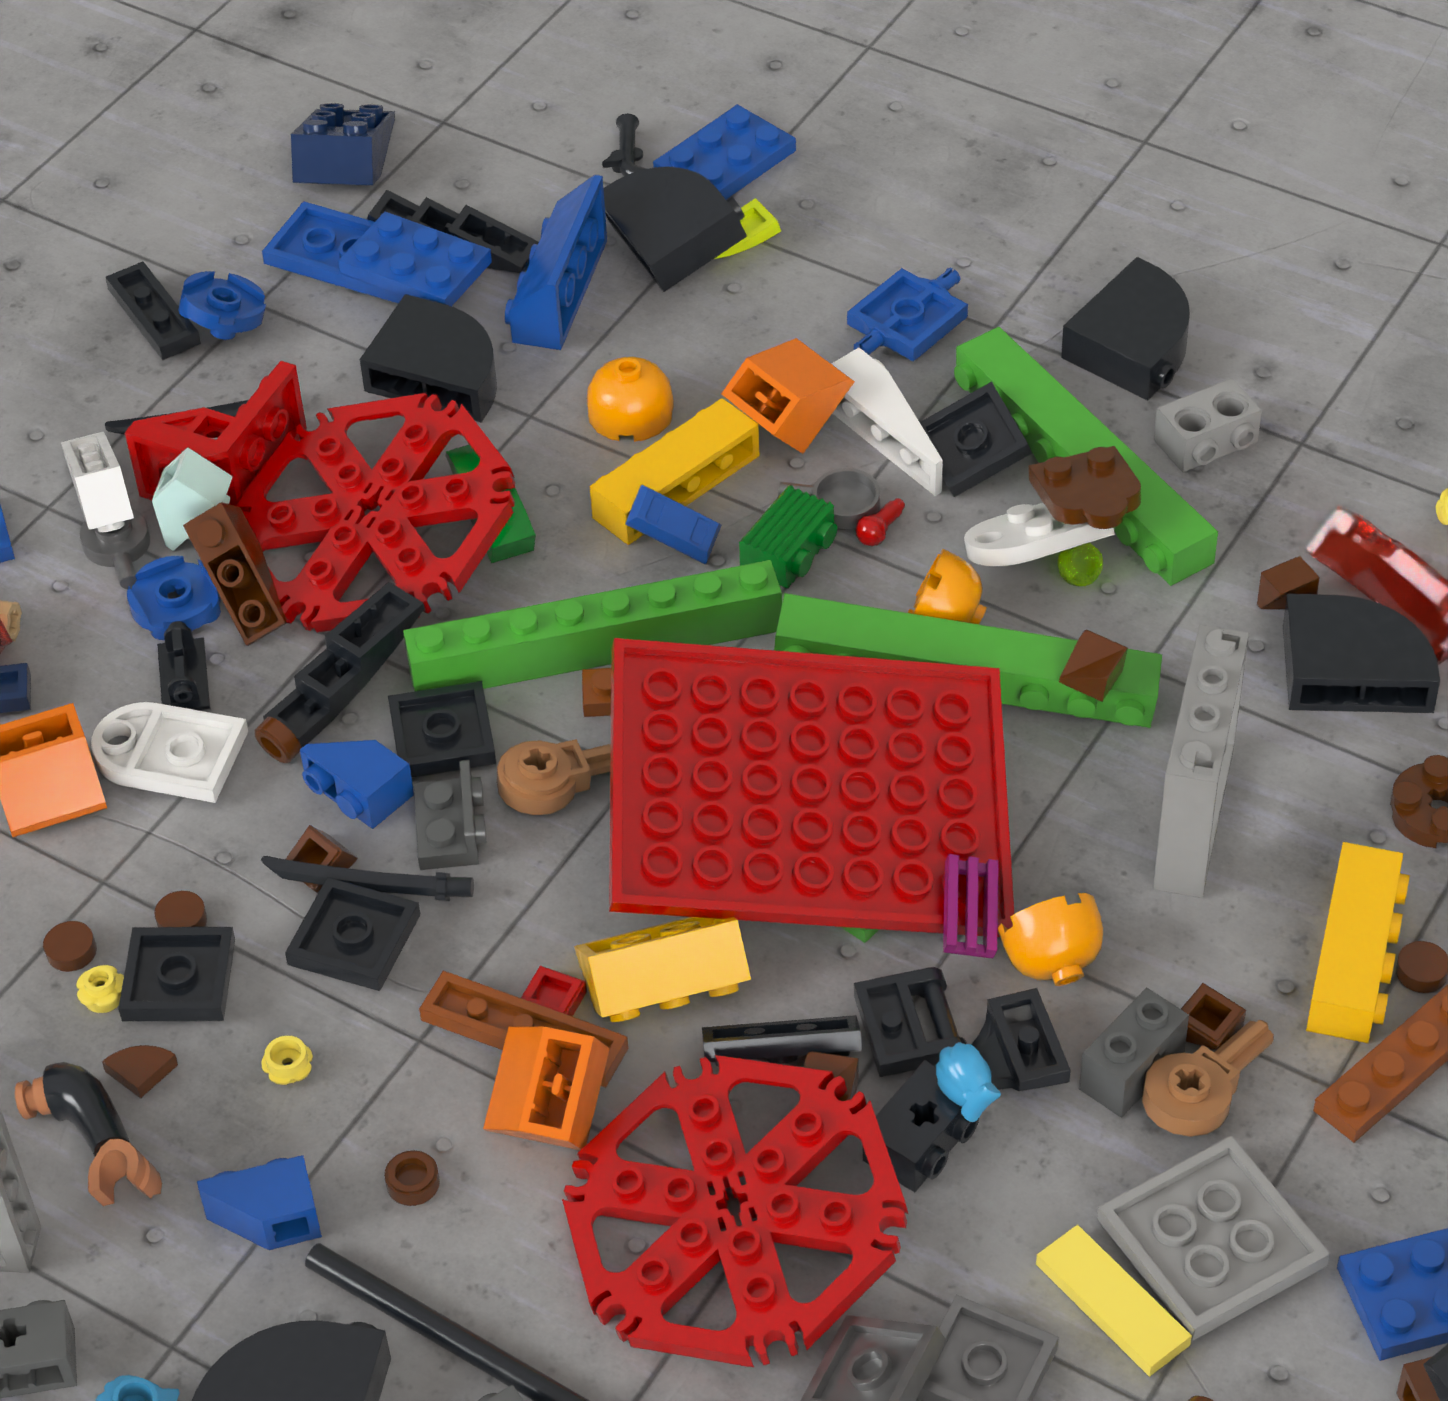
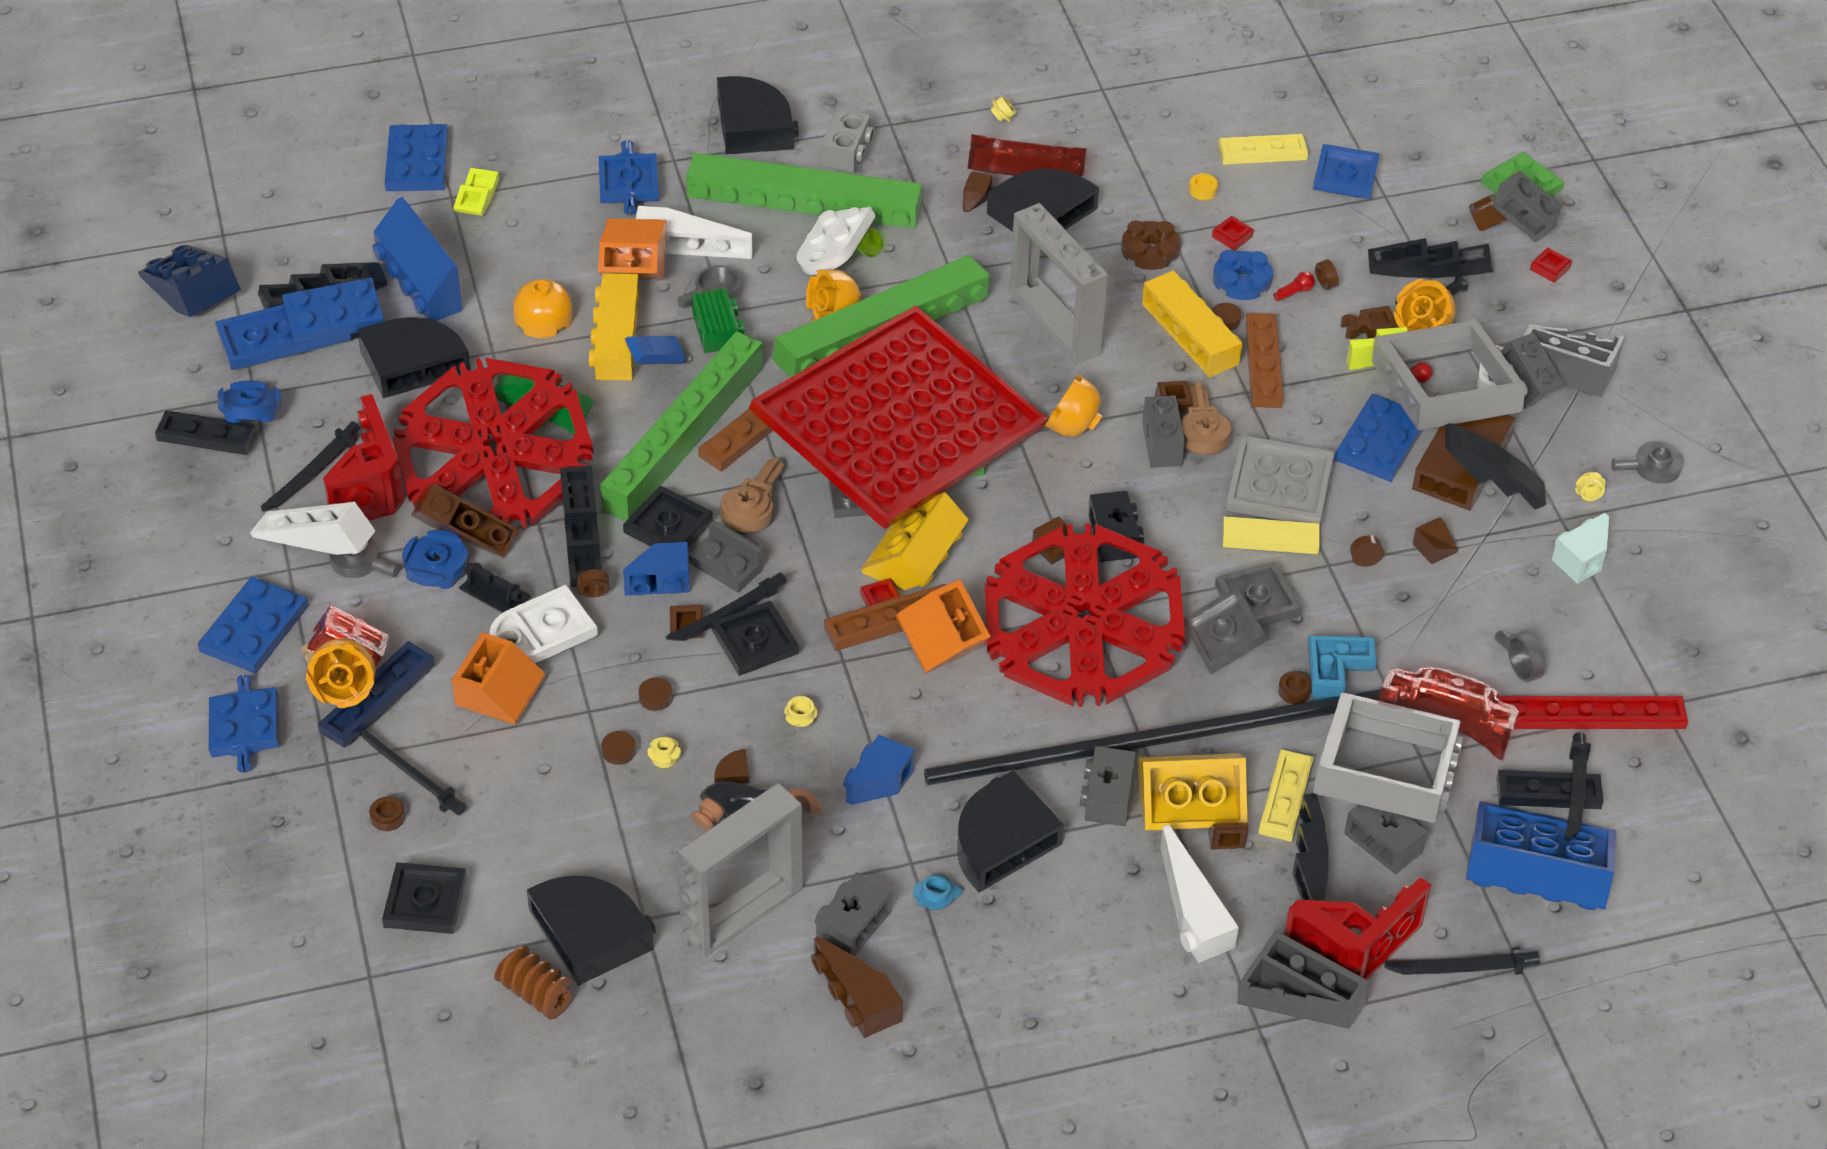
camera: 50 degrees left, 0 degrees up
black plate [118,927,235,1021] -> none
light aqua slope [152,447,233,551] -> none
reddish brown tile [384,1150,440,1206] -> none
black piece [602,113,647,176] -> none
black brick [604,167,747,292] -> none
black plate [702,1015,862,1066] -> none
black plate [854,967,967,1077] -> none
red piece [855,498,905,547] -> none
black plate [920,382,1032,497] -> none
dark azure animal [936,1042,1001,1122] -> none
magenta tile [943,854,998,959] -> none
black slope [971,988,1071,1091] -> none
reddish brown plate [1028,446,1141,529] -> none
reddish brown slope [1059,630,1128,702] -> none

